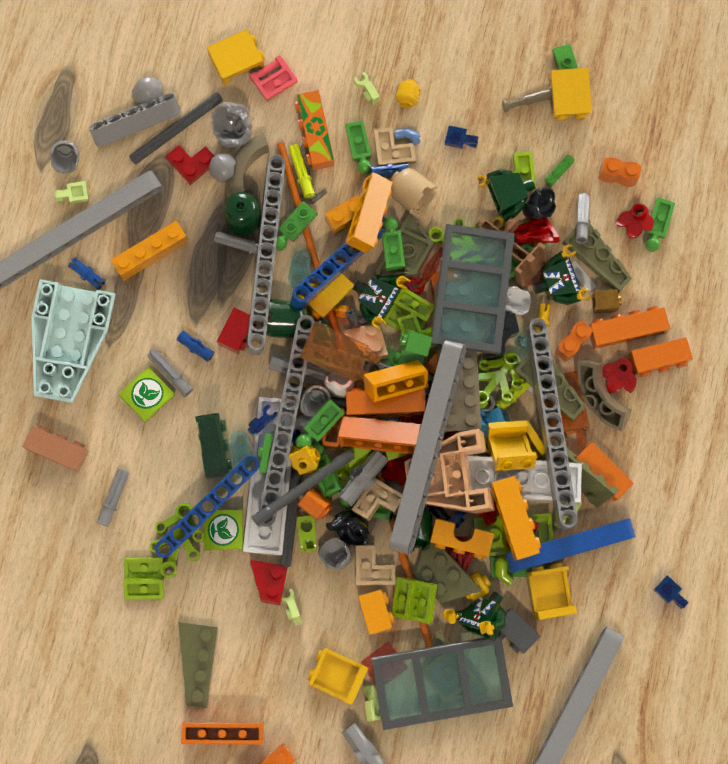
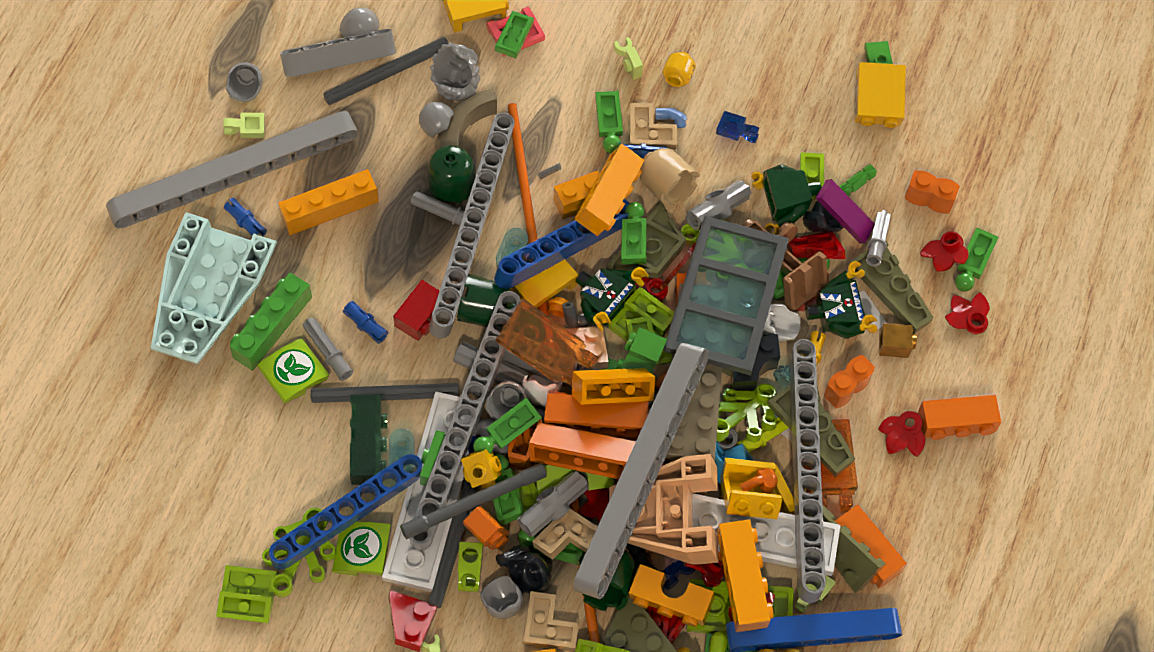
camera: 10 degrees right, 15 degrees down
nougat brick [22,425,89,472] -> none
light grey axle [97,469,129,527] -> none
red plate [165,145,214,185] -> none
clear blue plate [247,404,278,437] -> none
bright green plate [276,201,318,251] -> none
neon yellow axle [288,144,315,198] -> none
orange brick [294,90,334,170] -> none
dark tan piece [502,88,552,112] -> none
dark tan brick [578,360,632,431] -> none
orange brick [589,306,670,349] -> none
none -> bright green brick [230,273,312,371]
none -> dark grey axle [310,383,460,403]
none -> bright green plate [495,11,534,59]
none -> light grey piece [686,181,752,230]
none -> orange plate [740,468,777,494]
none -> magenta tile [816,179,874,244]
none -> red plate [945,292,990,334]

